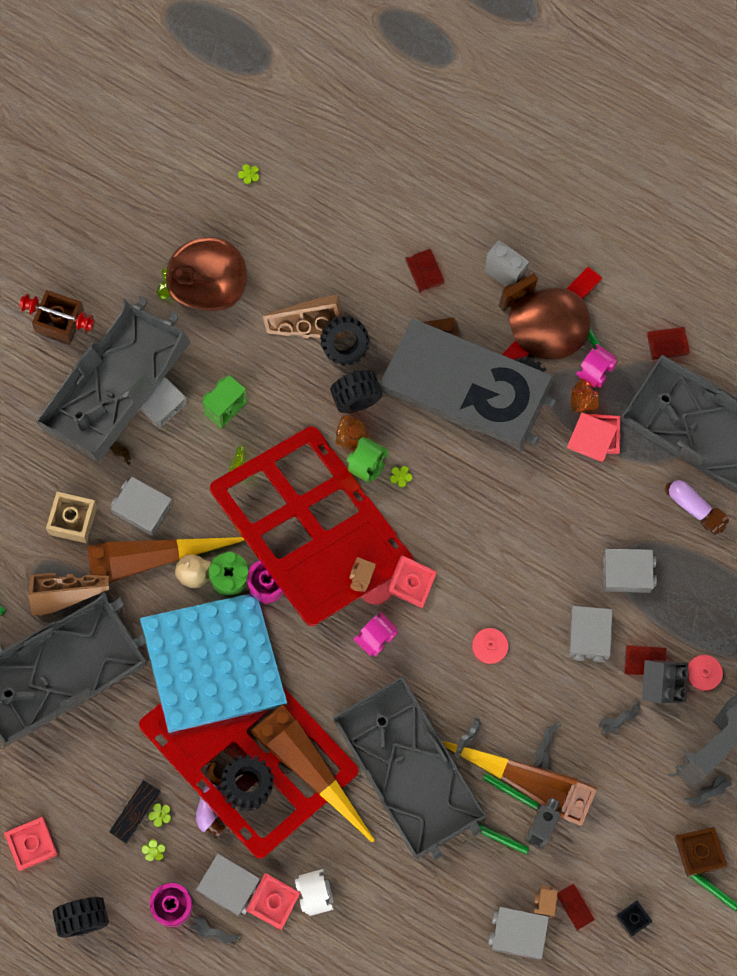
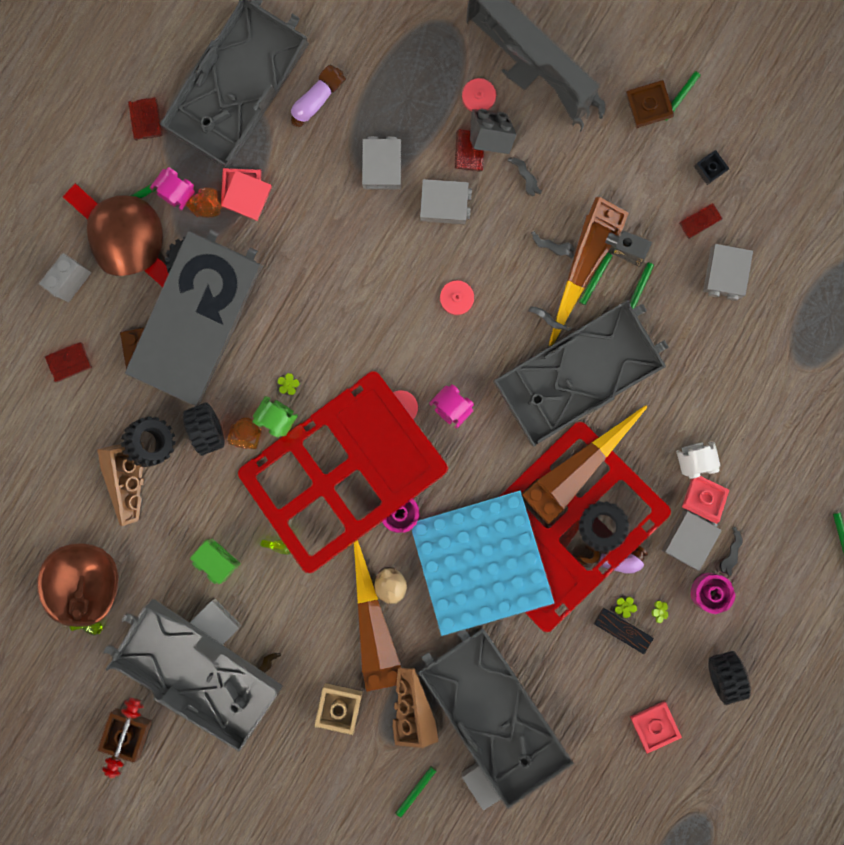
camera: 90 degrees left, 15 degrees up
light grey brick [111,477,173,537] -> none
bright green brick [209,552,249,596] -> none
medium nougat brick [349,557,376,592] -> none
coral tile [386,555,437,608] -> none
reddish brown plate [499,273,538,311] -> none
medium nougat brick [532,885,557,918] -> none

